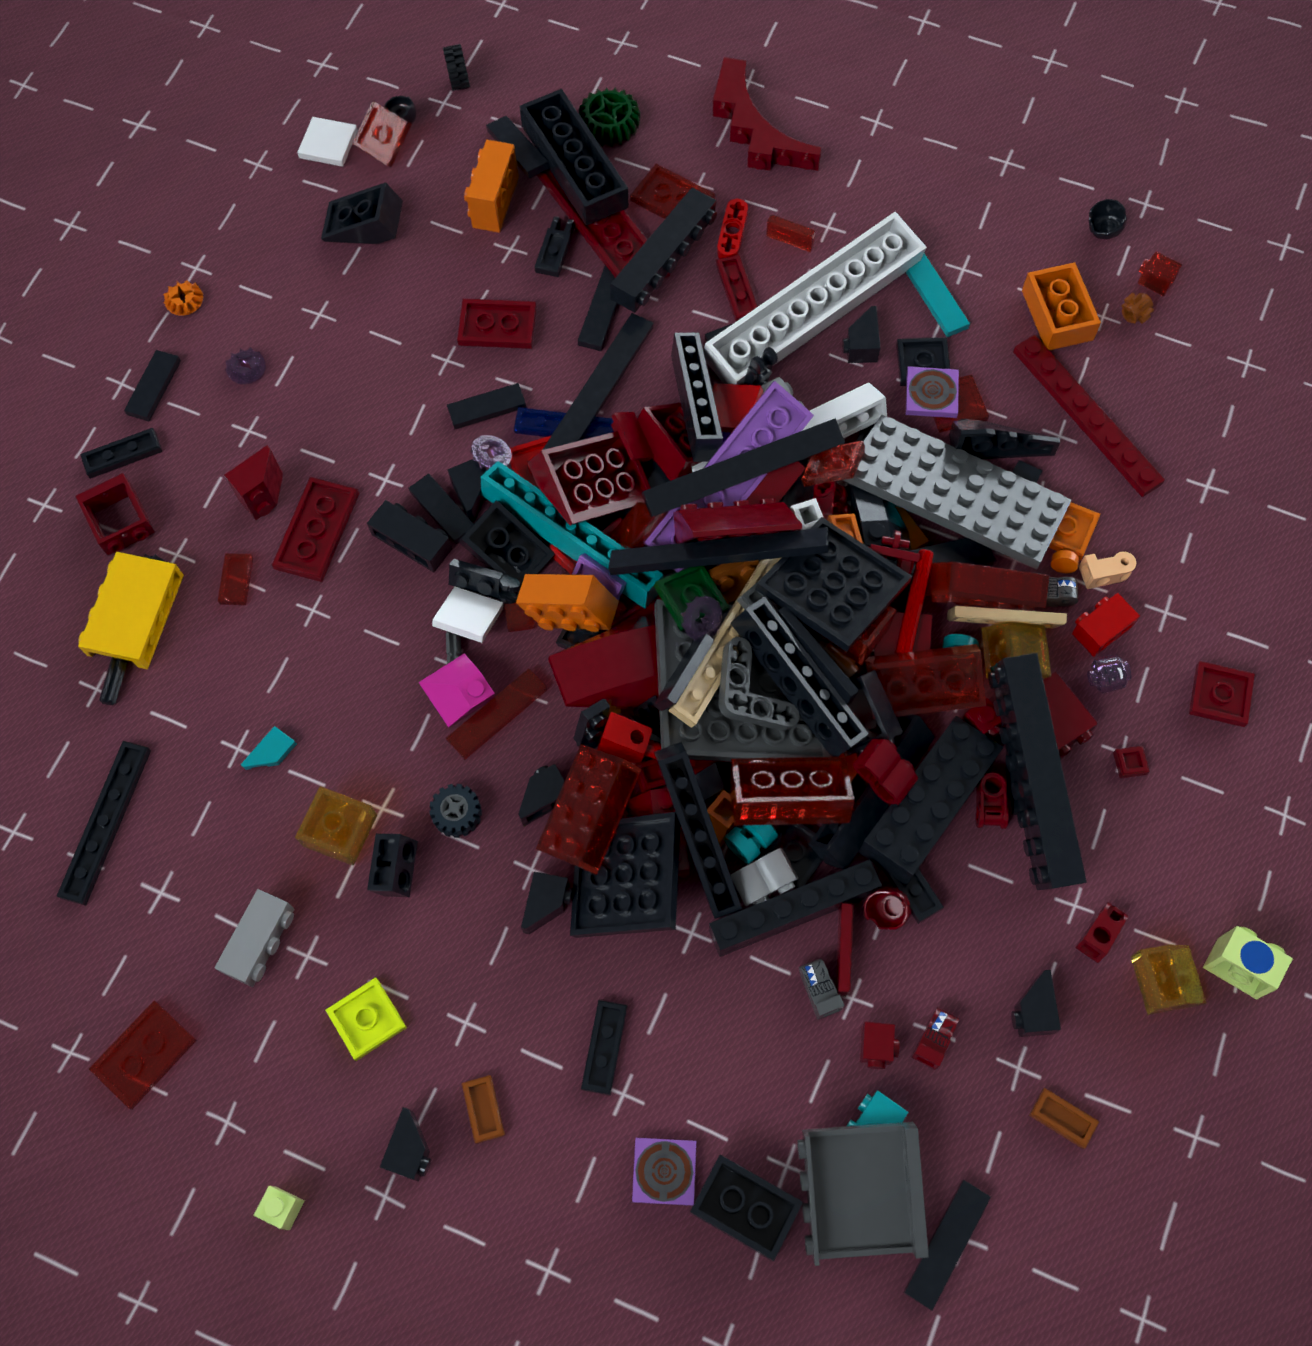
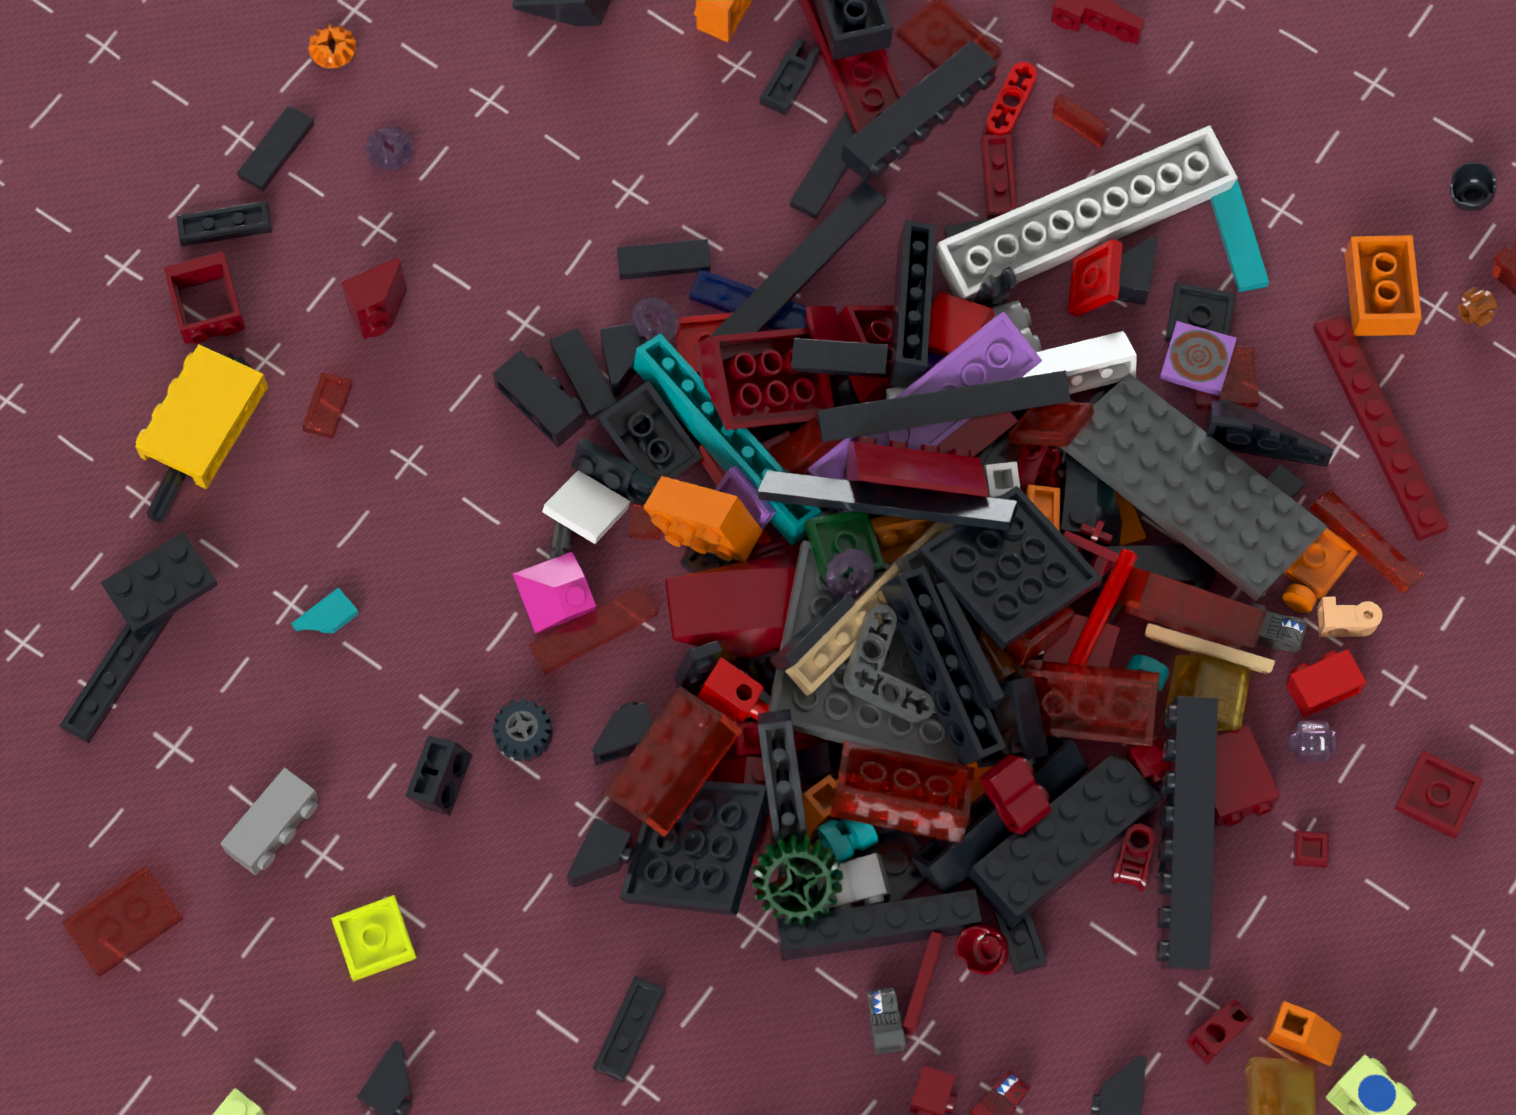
camera: 10 degrees right, 0 degrees up
dark red tile [272,477,359,582] -> none
clear yellow brick [295,786,377,866] -> none
dark red plate [457,299,537,349] -> none
dark orange tile [461,1075,505,1144] -> none
none -> black plate [100,532,218,636]
none -> dark green gear [752,833,843,925]
none -> black tile [791,338,888,378]
none -> red plate [1068,239,1122,317]
none -> orange slope [1267,1001,1342,1066]
none -> clear red tile [1310,490,1425,594]

